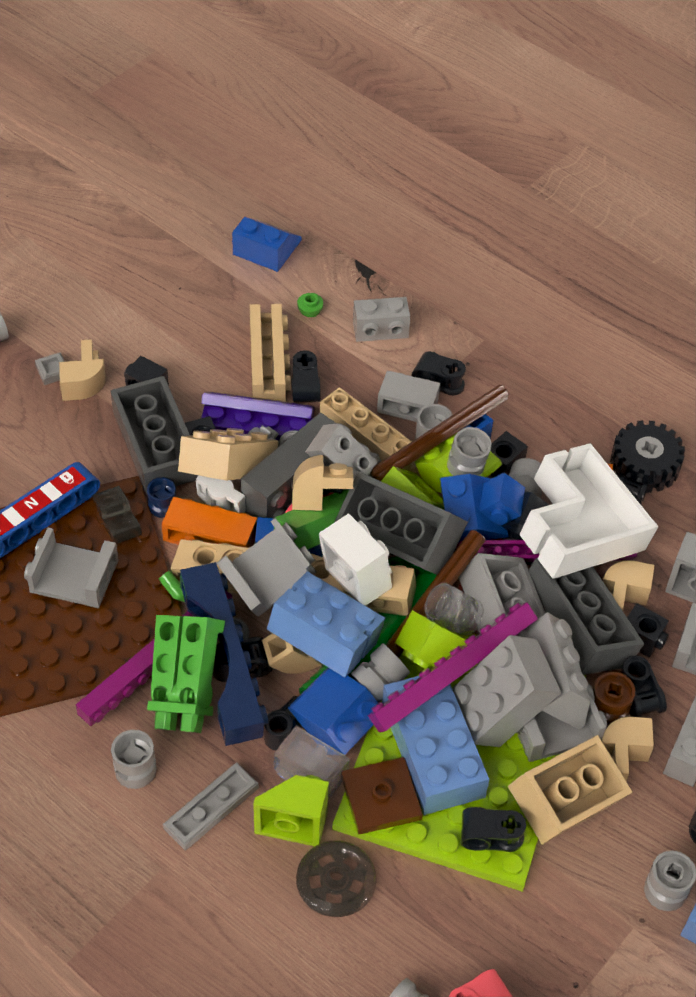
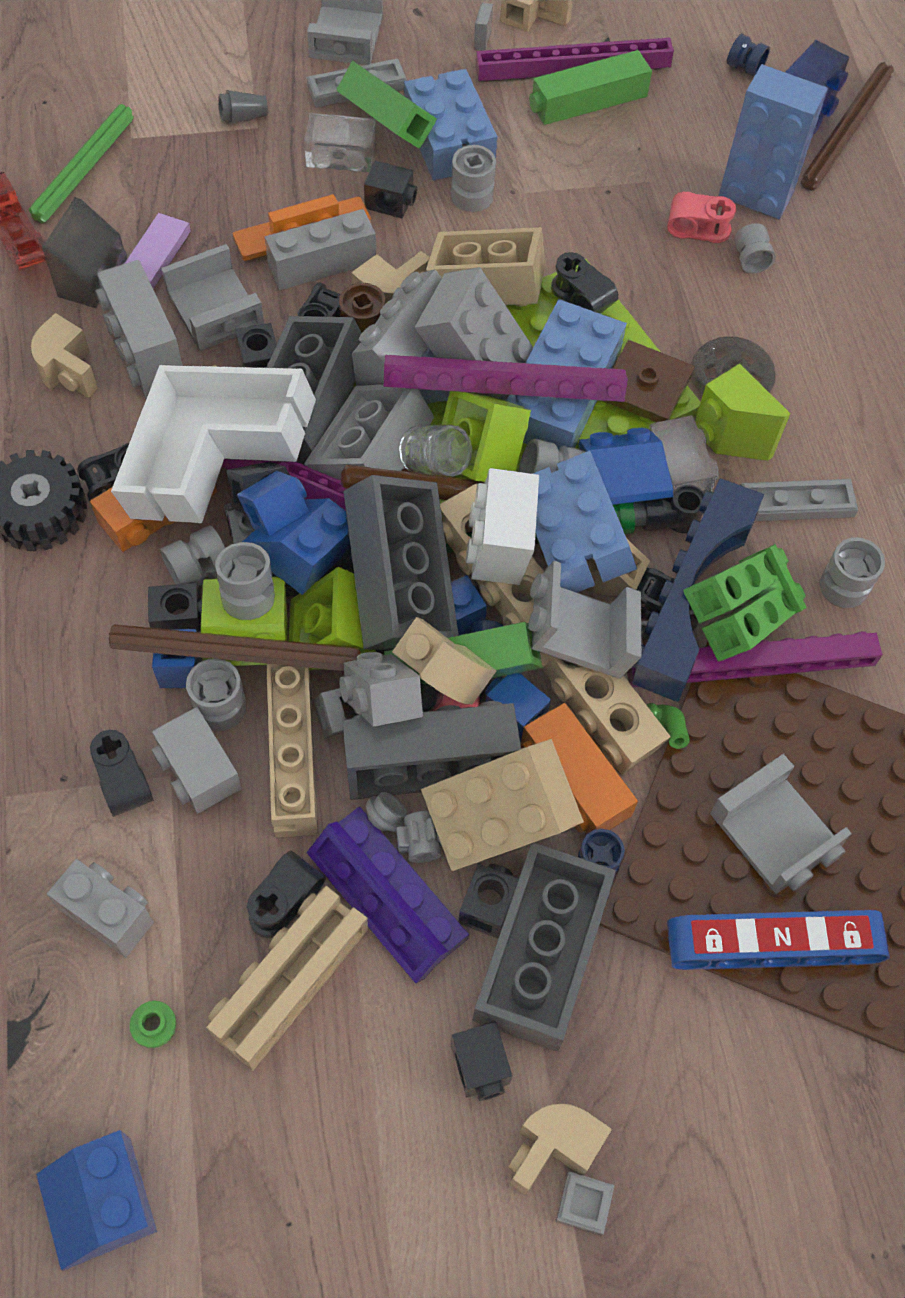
camera: 140 degrees left, 10 degrees up
clear smoke slope [92,486,142,544] -> none

